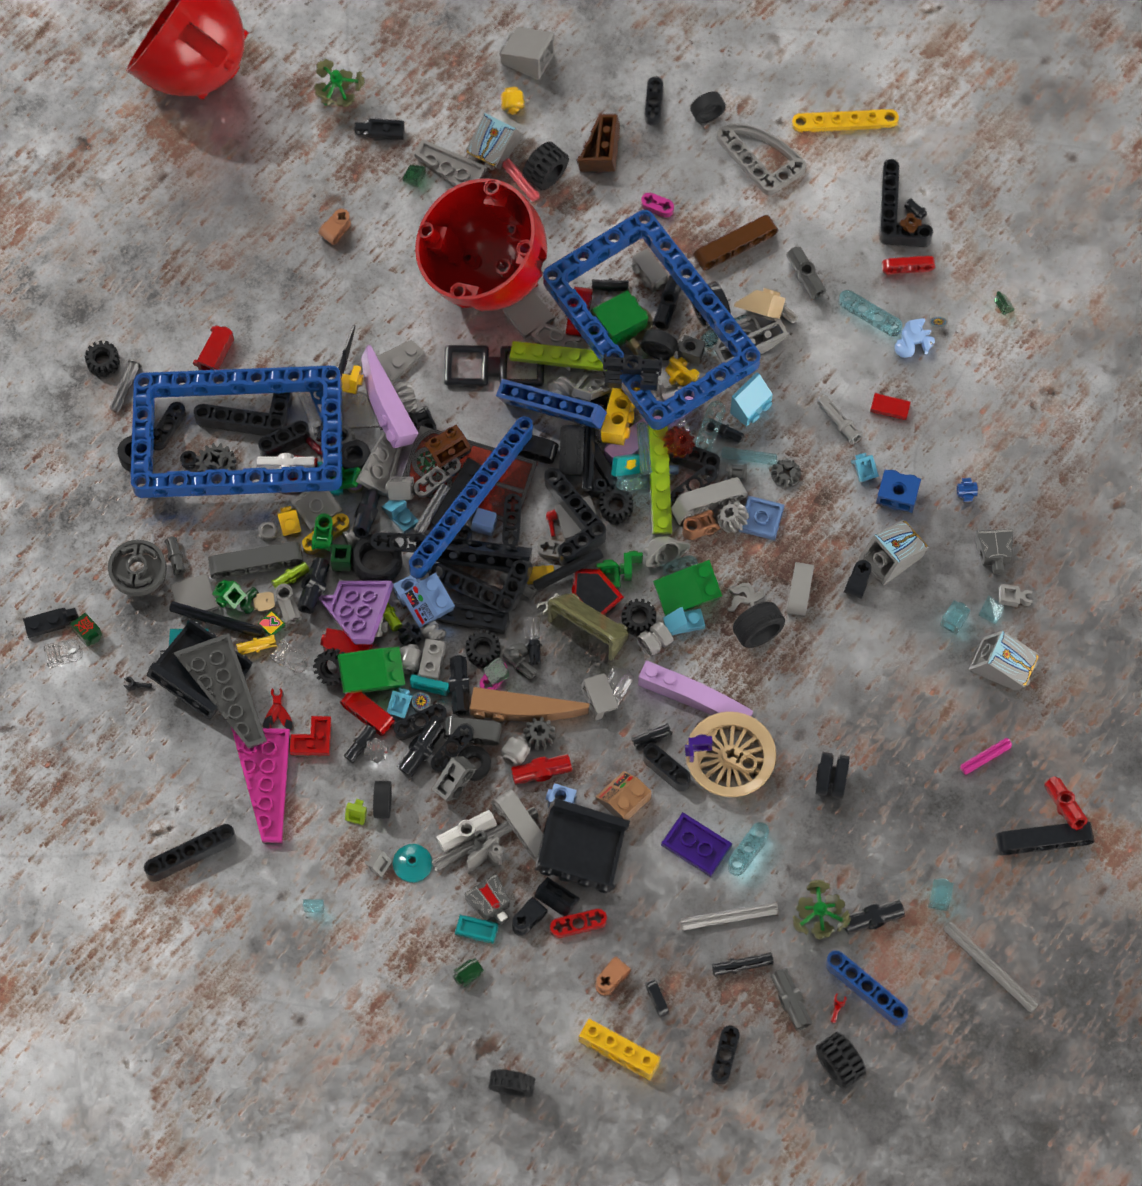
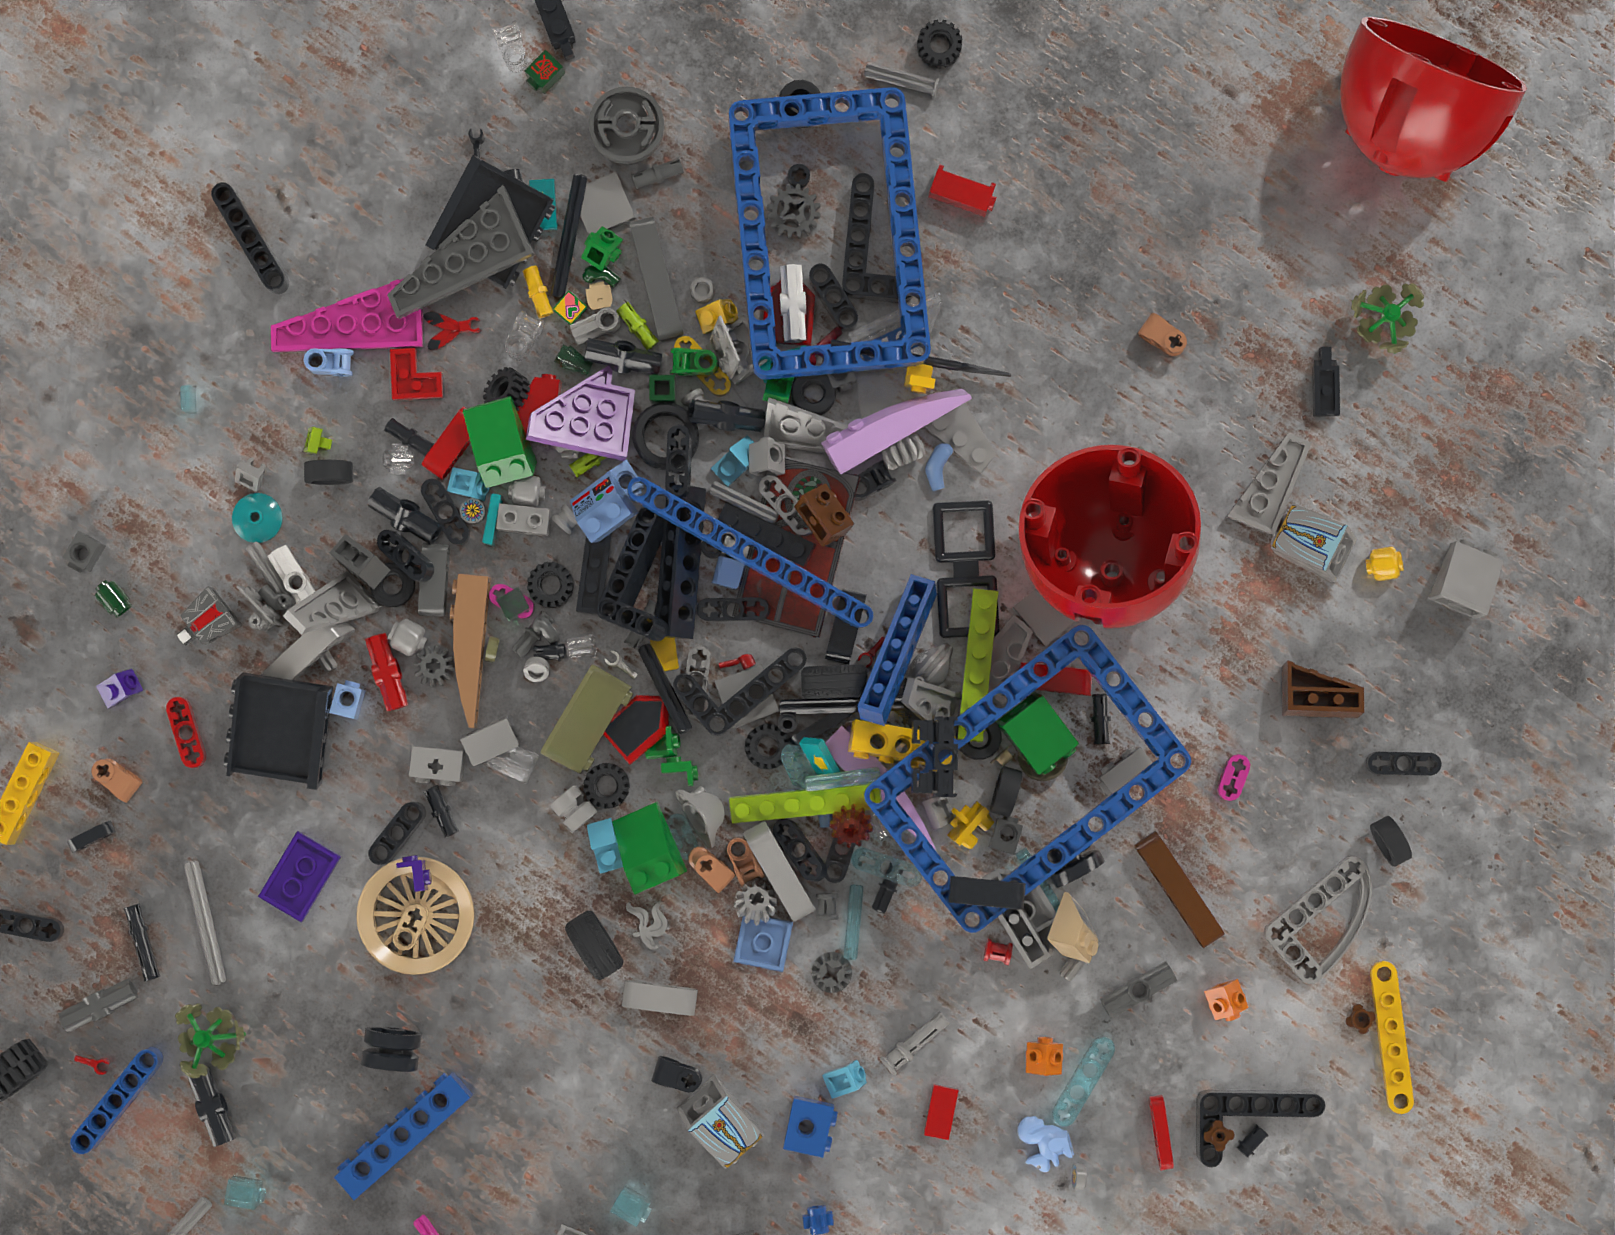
camera: 85 degrees right, 20 degrees up
black beam [154,402,186,451] -> none
black gear [398,622,422,645] -> none
clear green slope [402,165,426,187] -> none
black piece [449,655,470,716] -> none
teal tile [455,914,499,944] -> none
coral axle [502,159,540,202] -> none
black piece [512,897,548,936] -> none
black tyre [522,141,569,191] -> none
black slope [534,877,580,916] -> none
medium nougat slope [595,771,652,820] -> none
lavender slope [638,660,753,716] -> none
black piece [653,275,682,330] -> none
clear light blue beam [728,822,769,876] -> none
medium azure slope [730,372,773,427] -> none
none -> dark grey brick [63,531,106,573]
none -> dark purple bracket [96,669,143,709]
none -> light grey wing [283,571,382,634]
none -> light blue piece [303,348,354,377]
none -> blue brick [334,1072,473,1200]
none -> light grey brick [409,746,466,786]
none -> olive tile [484,636,500,663]
none -> light grey tile [523,657,549,682]
none -> clear green cone [554,344,593,376]
none -> nougat piece [688,846,736,893]
none -> light grey hinge [710,316,748,380]
none -> red hand [858,636,885,667]
none -> medium blue arm [925,443,953,491]
none -> black beam [948,876,1026,910]
none -> red bush [983,938,1013,966]
none -> orange brick [1026,1037,1063,1076]
none -> orange brick [1204,979,1249,1022]
none -> reddish brown plate [1345,1004,1376,1034]

